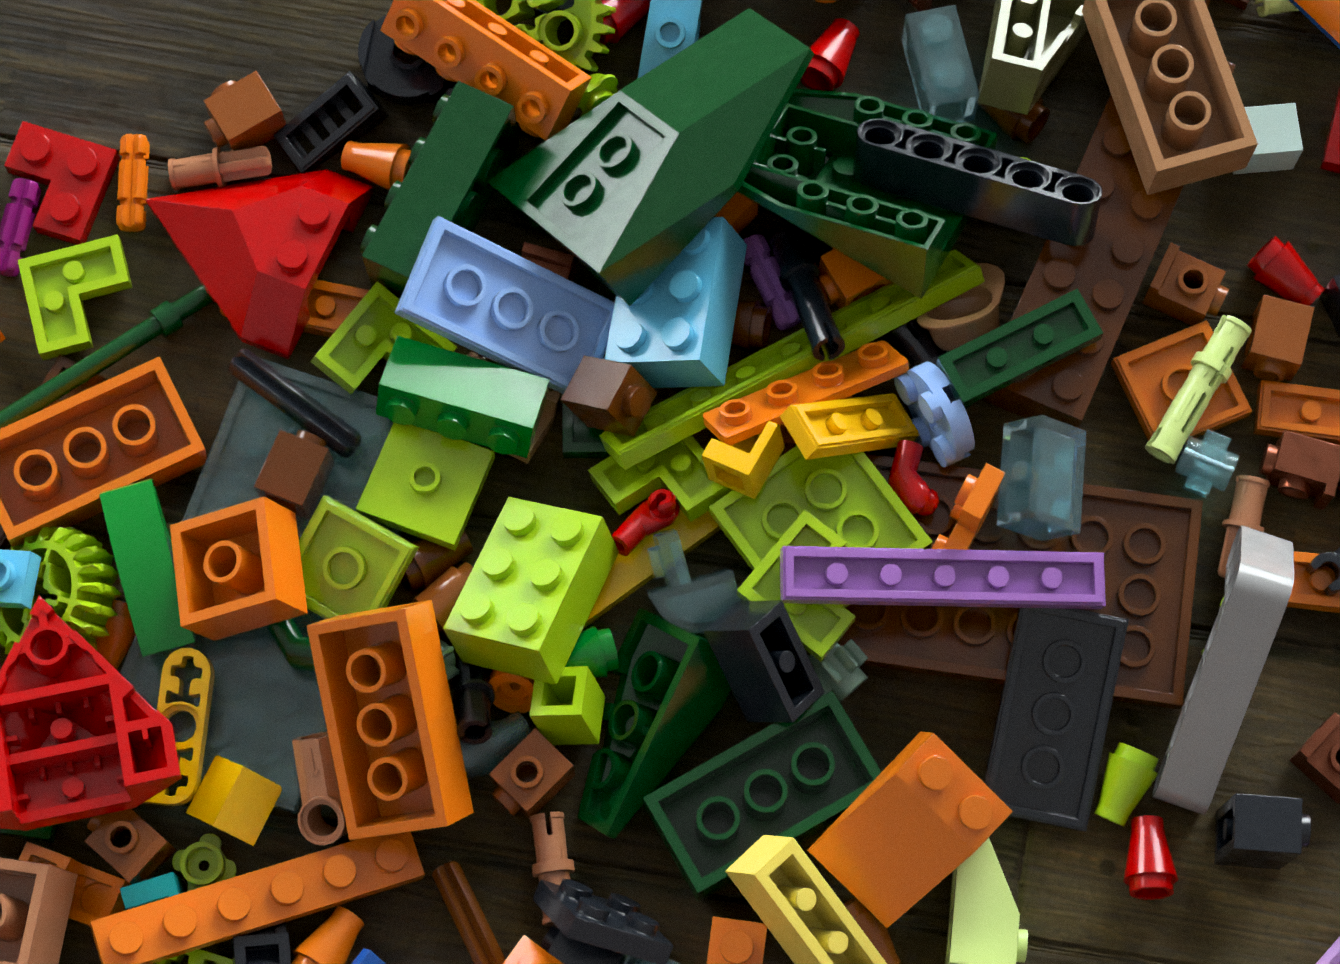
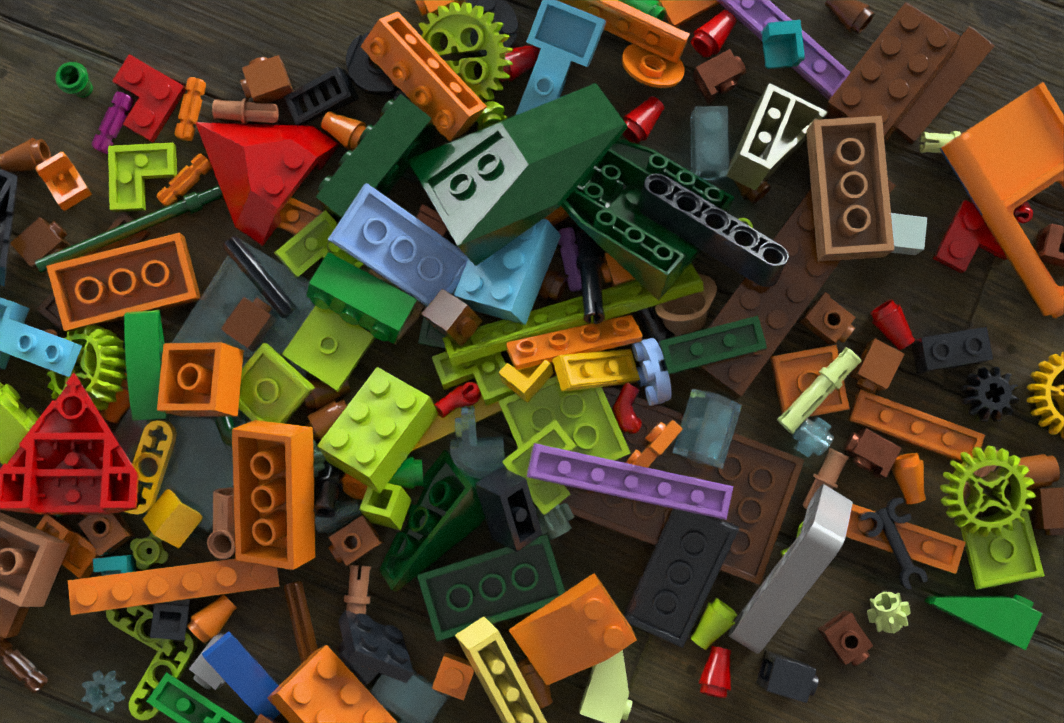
camera: 10 degrees right, 10 degrees up
none -> orange axle [156,153,212,207]

